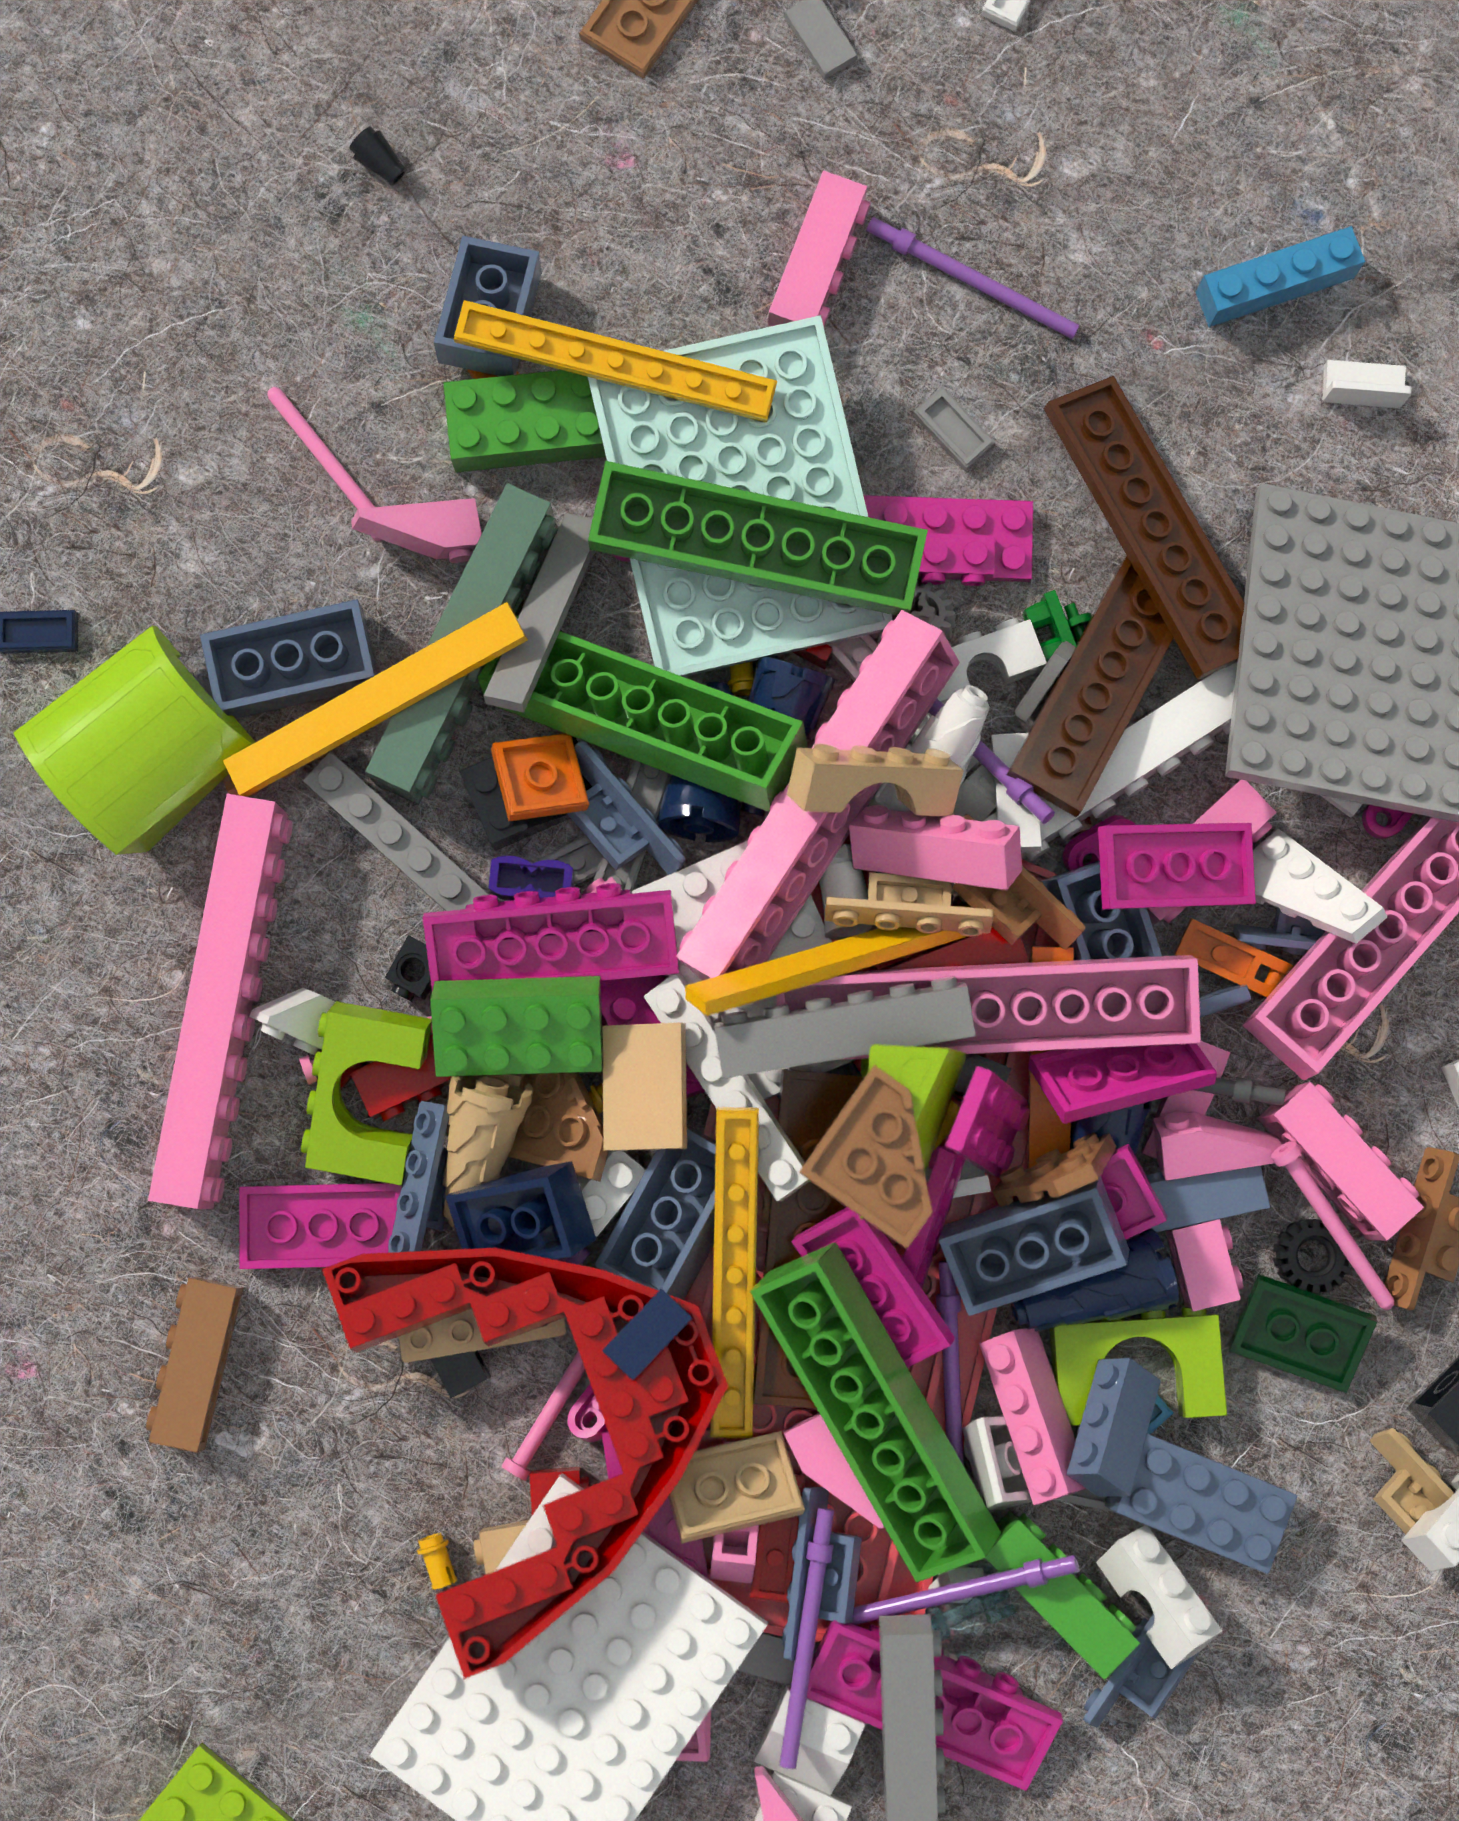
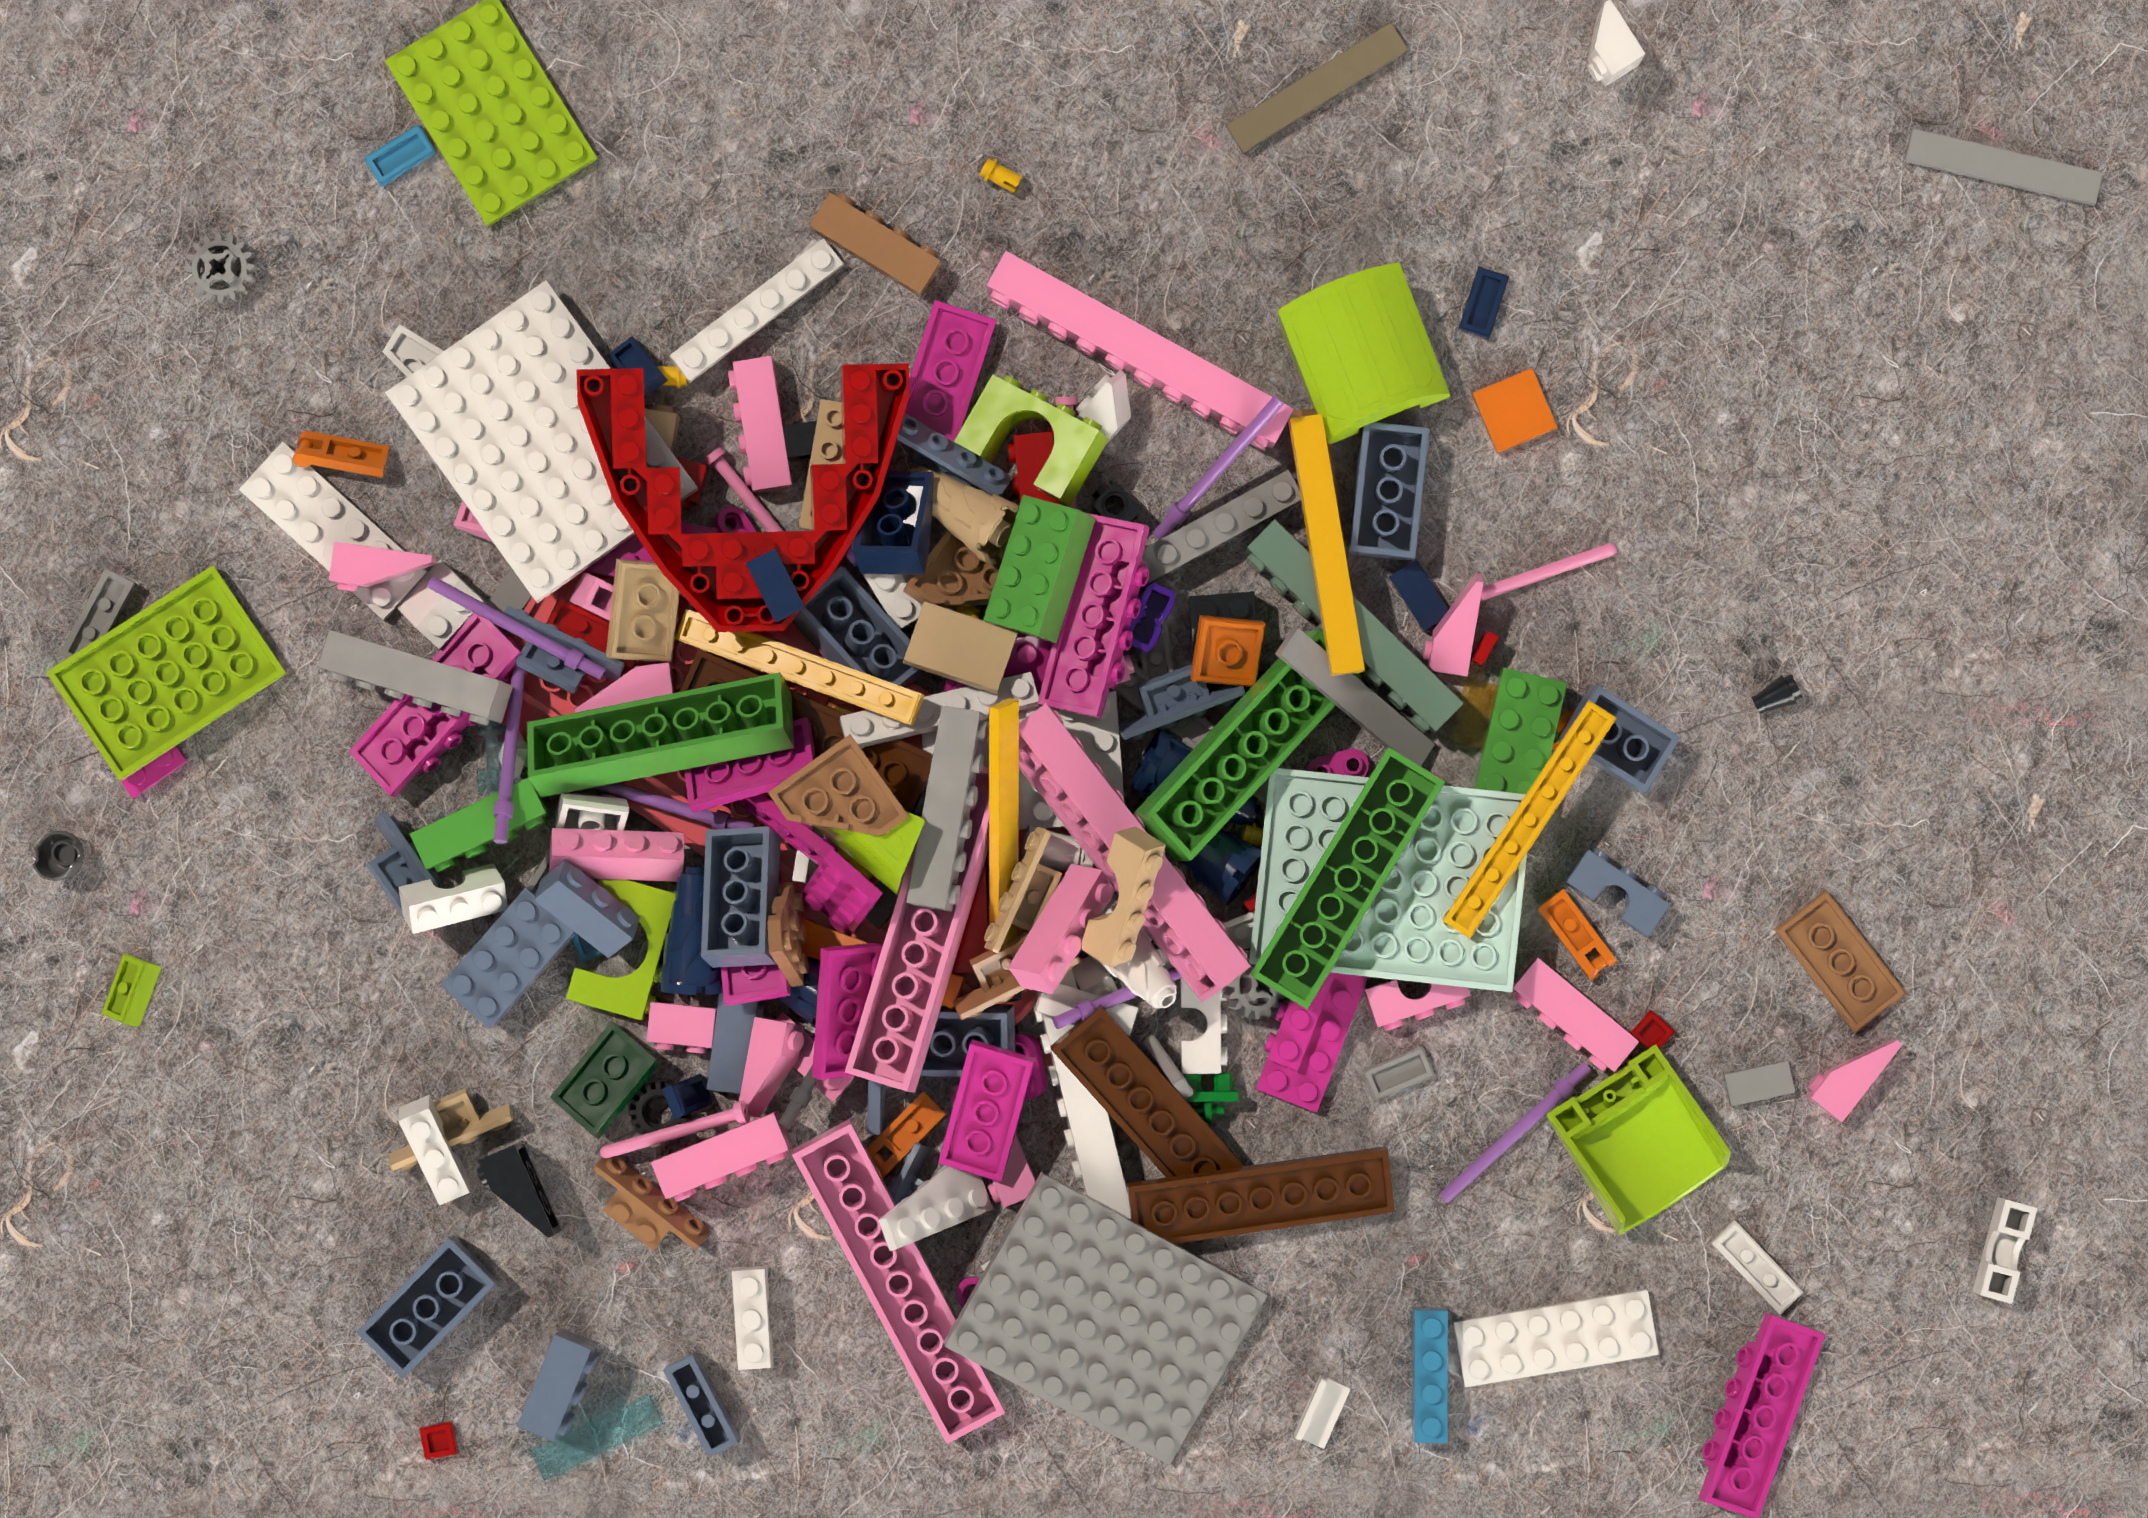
camera: 115 degrees right, 5 degrees up
none -> dark blue tile [607,336,668,399]
none -> dark blue tile [662,1074,712,1119]
none -> white plate [669,238,844,383]
none -> bright pink brick [728,356,793,494]
none -> yellow pin [979,158,1023,194]
none -> medium lavender bar [1153,393,1286,540]
none -> dark pink plate [1305,749,1369,777]
none -> bright pink arch [1363,979,1471,1031]
none -> dark blue tile [1388,559,1449,632]
none -> clear yellow plate [1450,678,1497,749]
none -> white plate [1453,1289,1659,1387]
none -> red tile [1470,631,1499,667]
none -> orange tile [1472,368,1558,454]
none -> orange plate [1536,889,1617,982]
none -> lime windscreen [1546,1044,1731,1236]
none -> sand blue arch [1564,848,1670,937]
none -> red tile [1629,1010,1675,1050]

